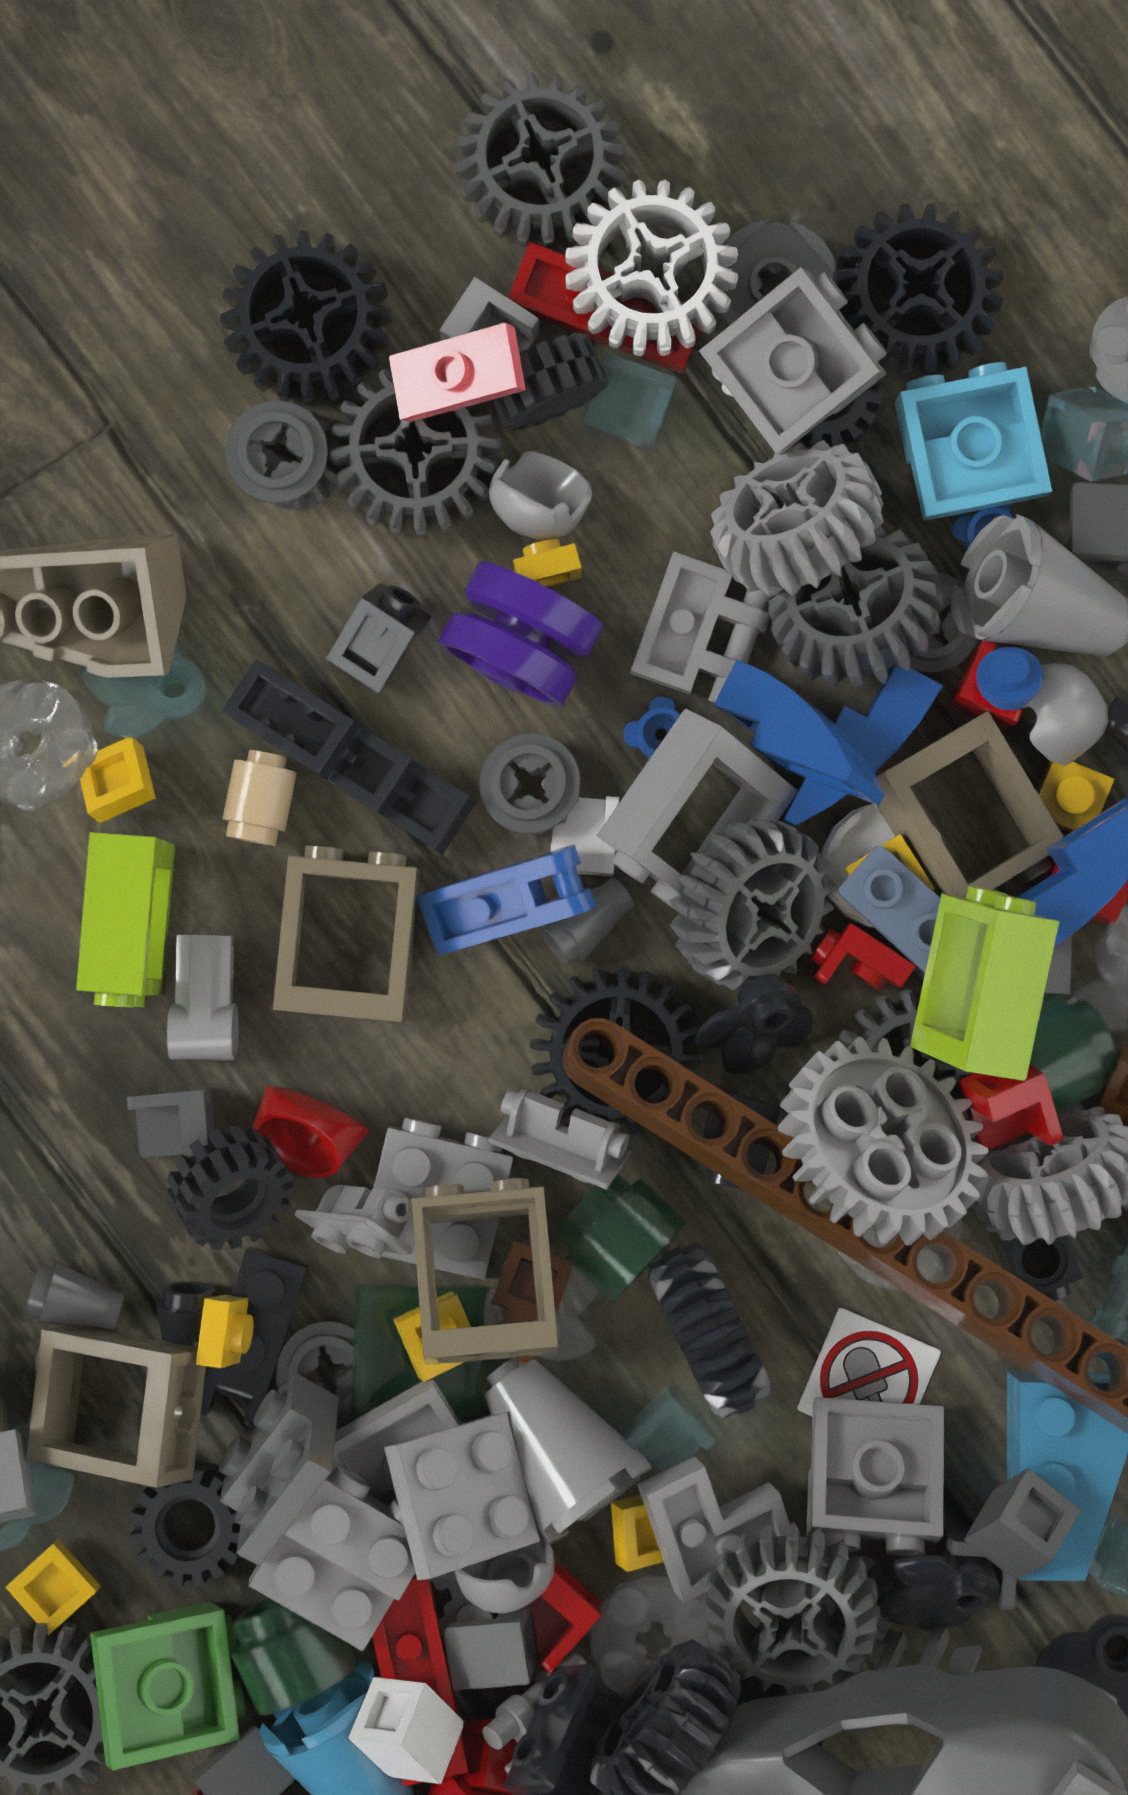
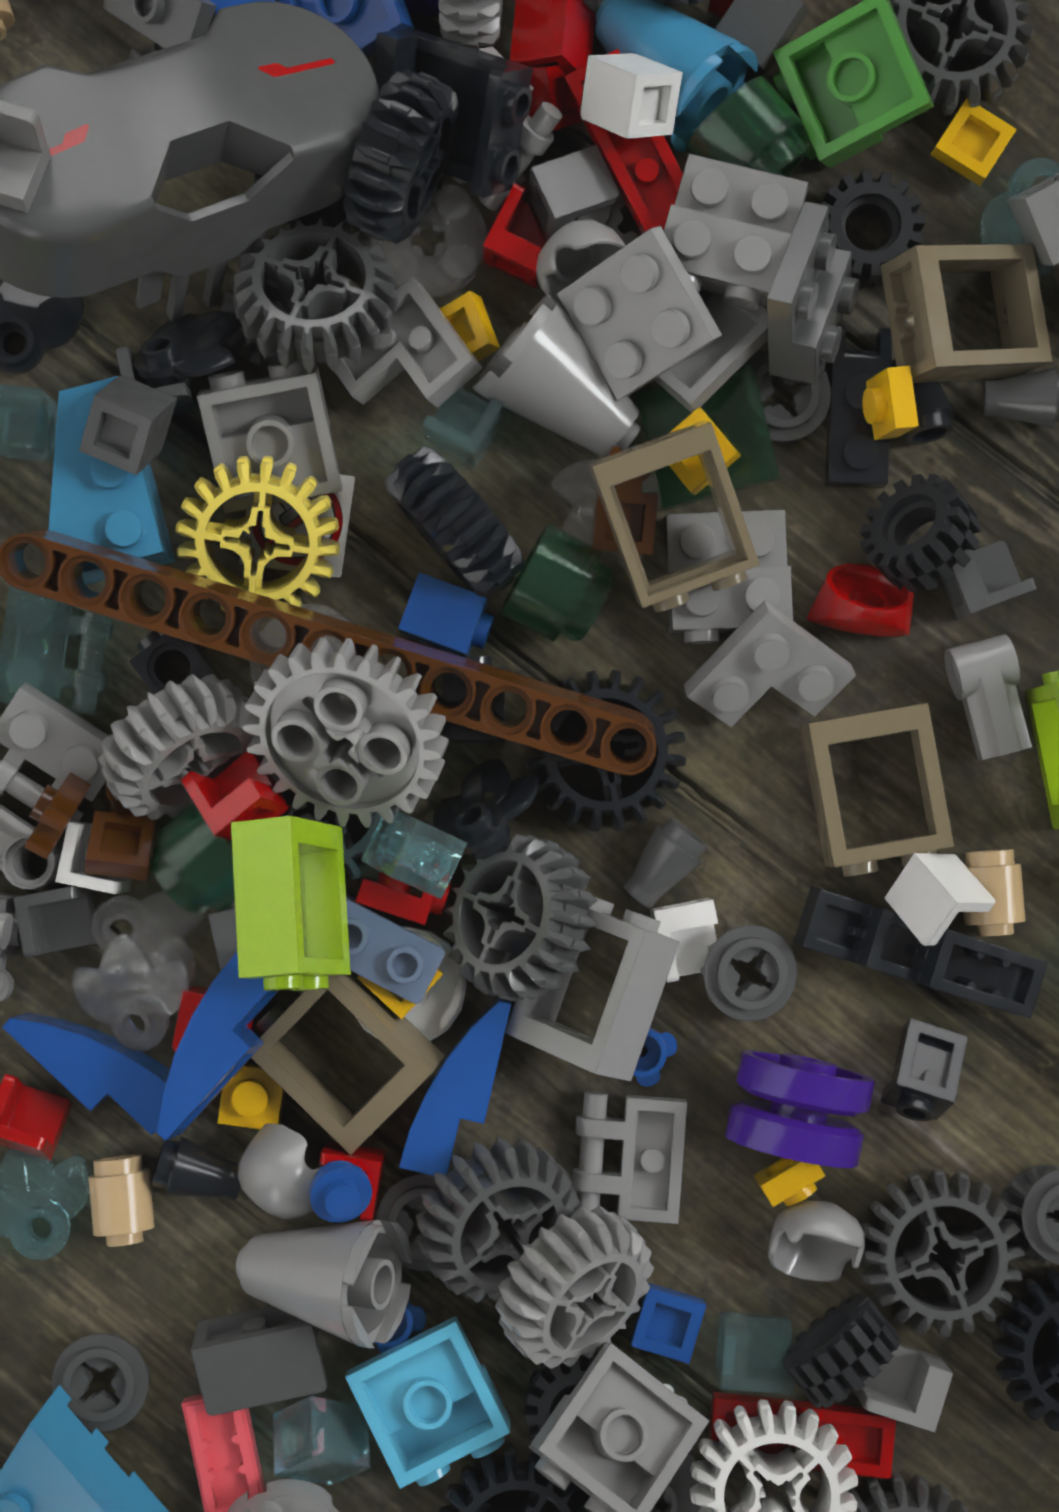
camera: 160 degrees right, 0 degrees up
light grey hinge [294,1185,413,1258] -> none
plate [389,323,526,422] -> none
plate [416,844,597,955] -> none
light grey hinge [488,1087,631,1189] -> none
blue slope [714,660,885,805] -> none
none -> light yellow gear [175,456,340,619]
none -> clear light blue brick [361,810,467,899]
none -> blue brick [398,572,495,657]
none -> blue plate [630,1282,707,1364]
none -> light grey plate [684,600,856,727]
none -> white panel [884,853,996,946]

